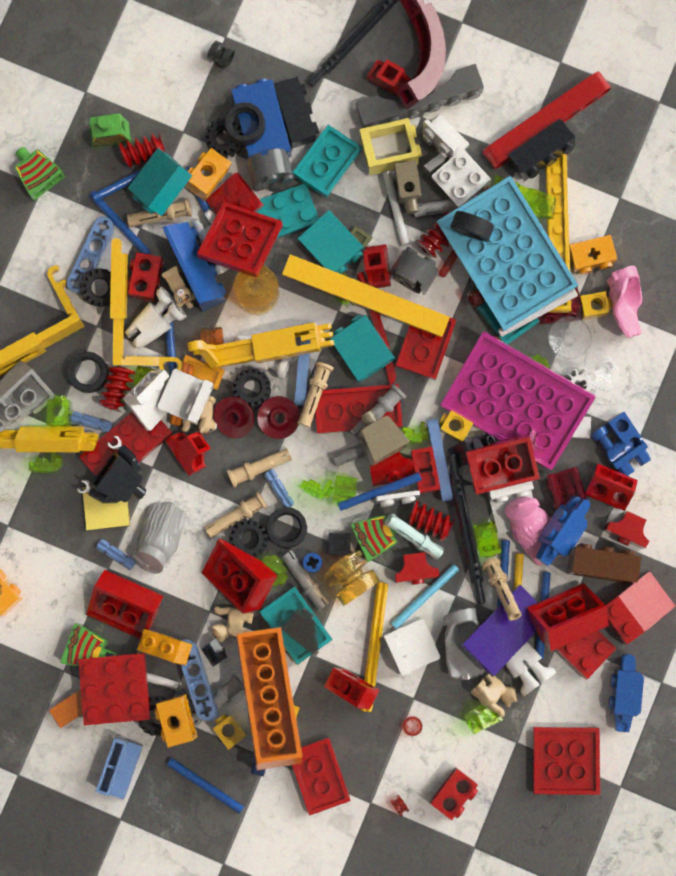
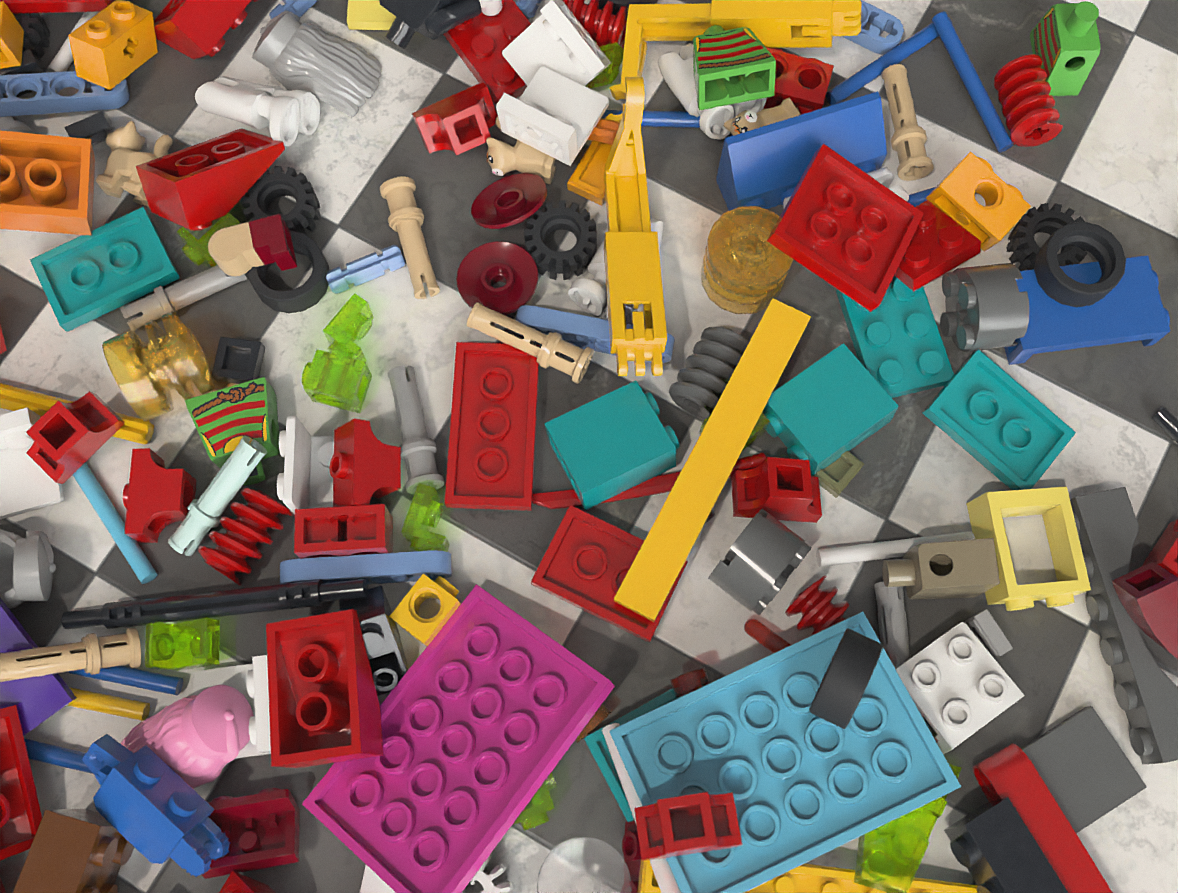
camera: 95 degrees right, 10 degrees down
teal brick [128,148,193,216] -> none
clear orange wheel [200,327,224,345] -> none
tan pin [204,491,268,539] -> none
black brick [274,77,319,148] -> none
clear smoke slope [282,608,319,656] -> none
blue bush [303,553,322,573] -> none
blue bar [338,472,422,511] -> none
light grey pin [350,384,407,441] -> none
dark tan torso [359,410,410,466] -> none
white bracket [422,115,469,161] -> none
none -> red brick [26,391,125,484]
none -> white piece [195,76,320,146]
none -> leg [208,214,297,276]
none -> red brick [634,792,742,861]
none -> dark grey piece [669,327,749,419]
none -> bright green torso [693,25,776,110]
none -> dark grey tile [1021,706,1147,833]

